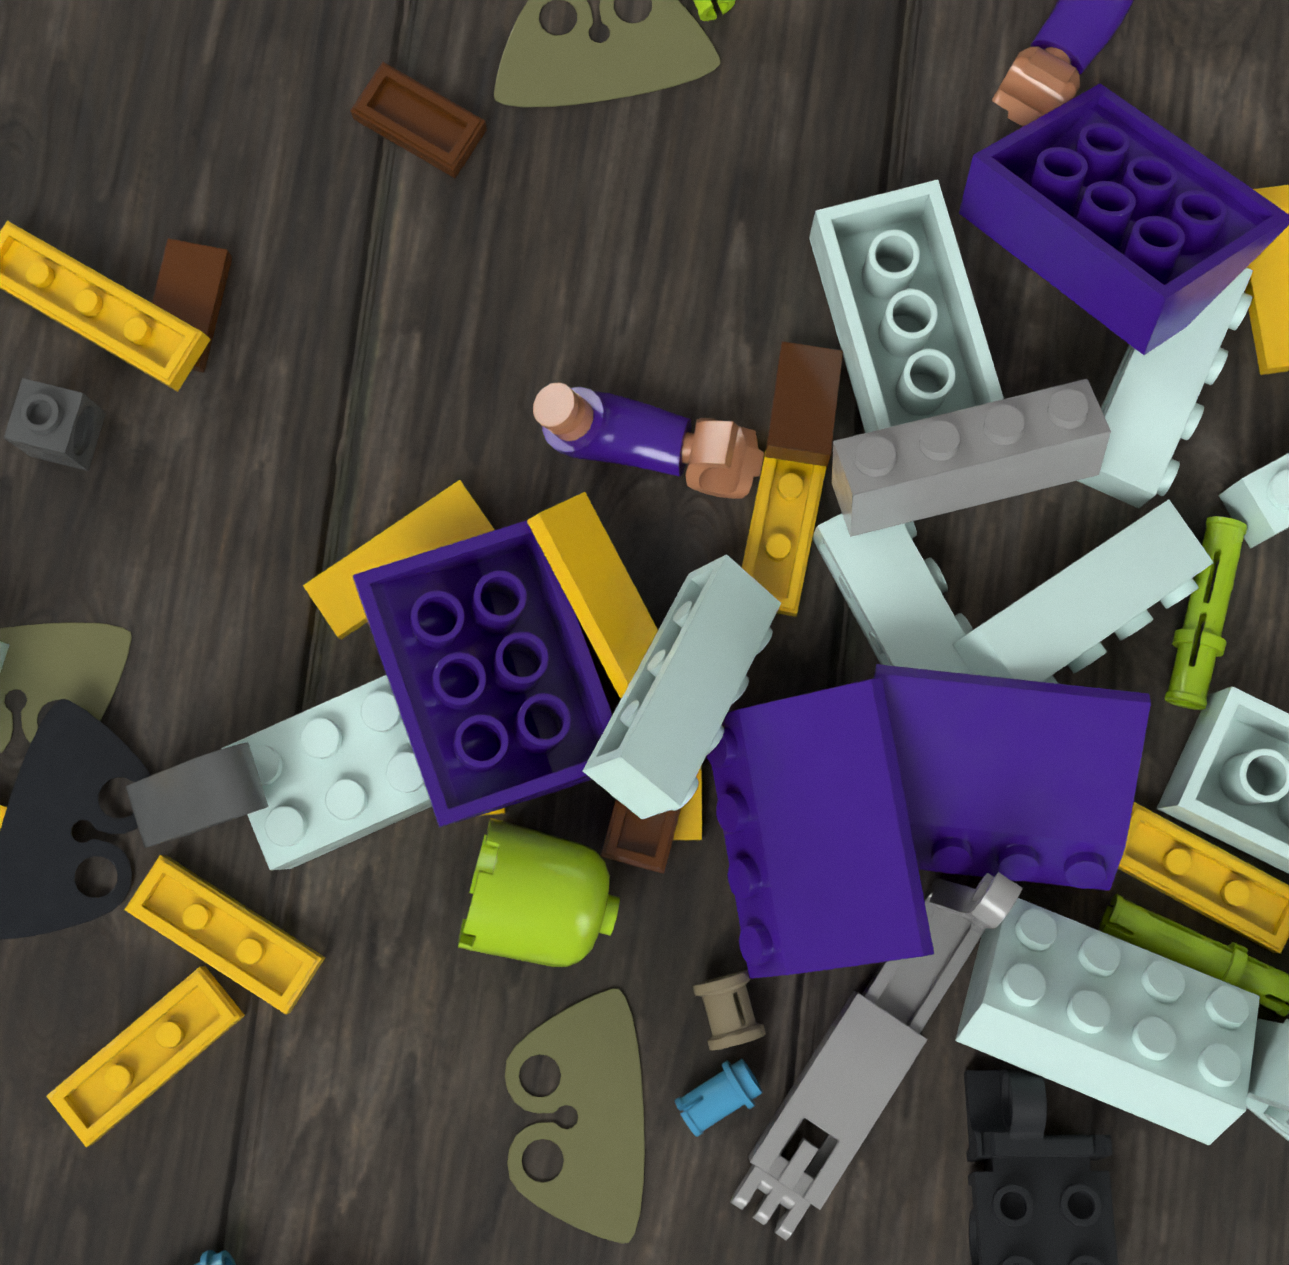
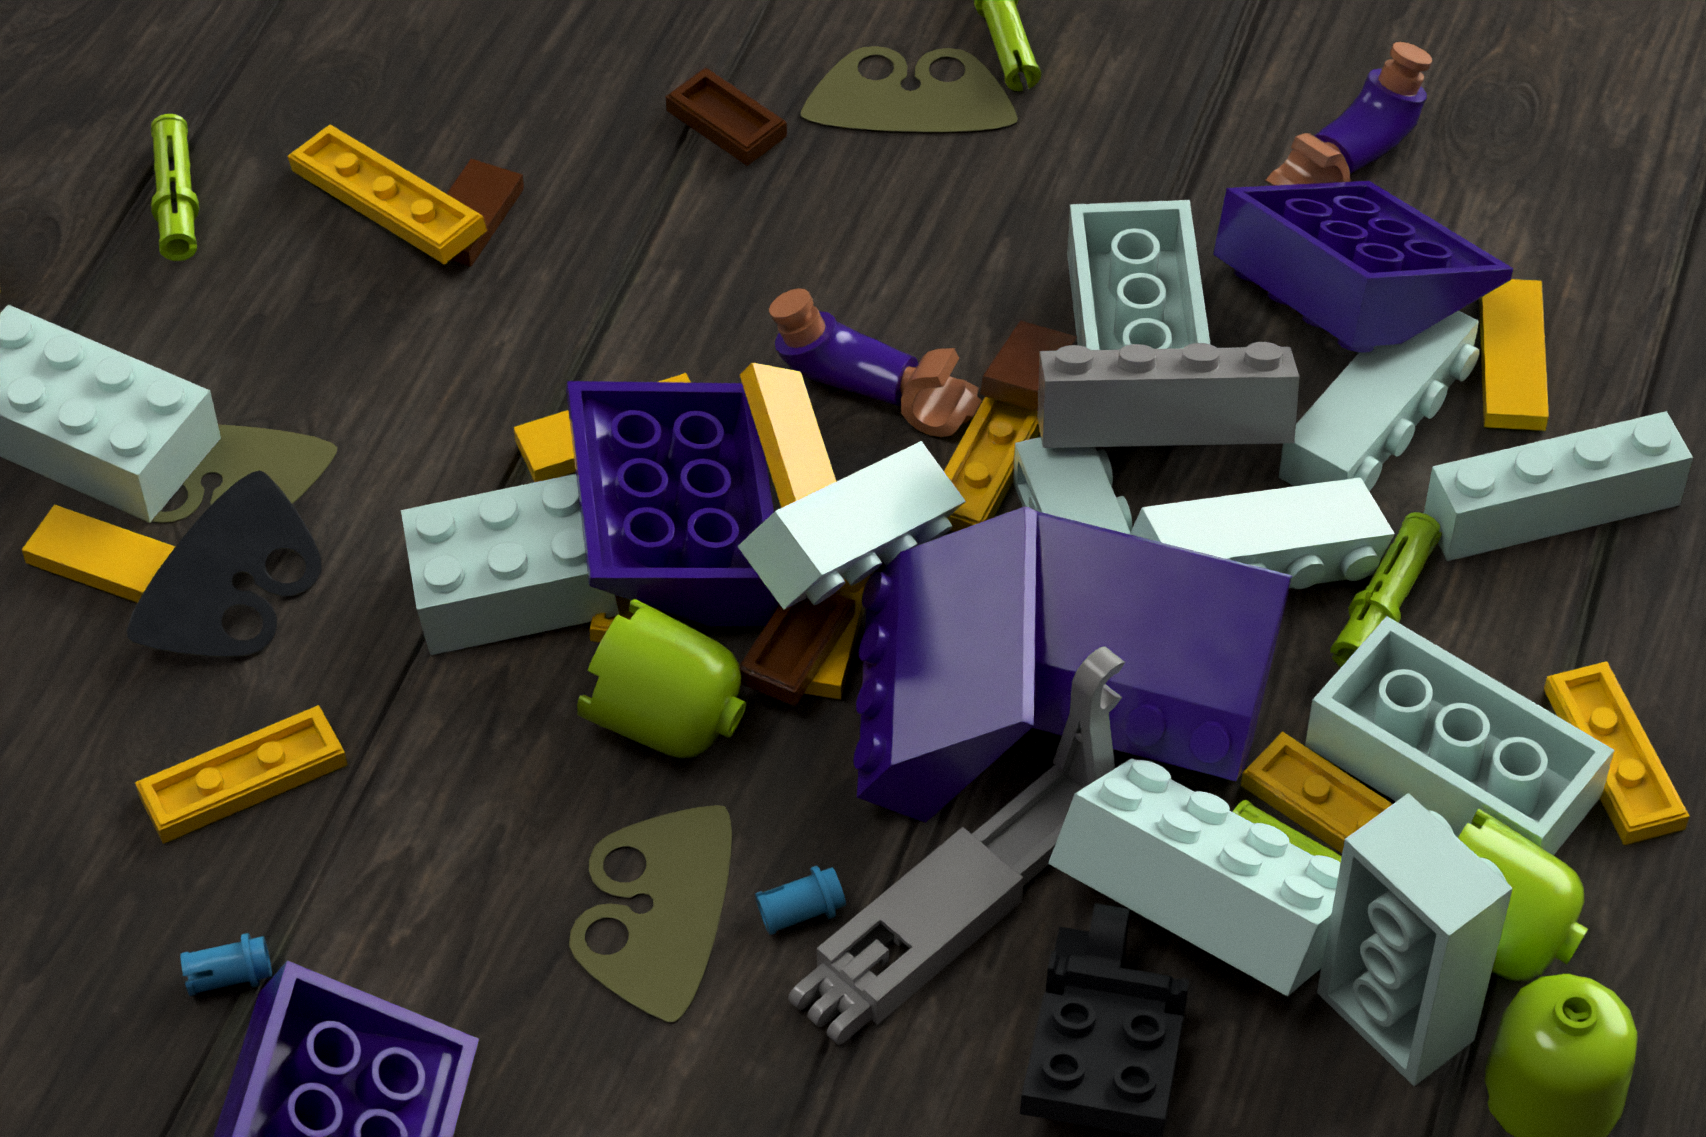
camera: 10 degrees right, 30 degrees down
dark grey brick [4,378,106,471] -> none
yellow tile [124,855,326,1014] -> none
dark grey beam [125,742,269,848] -> none
dark tan bush [692,970,766,1050] -> none

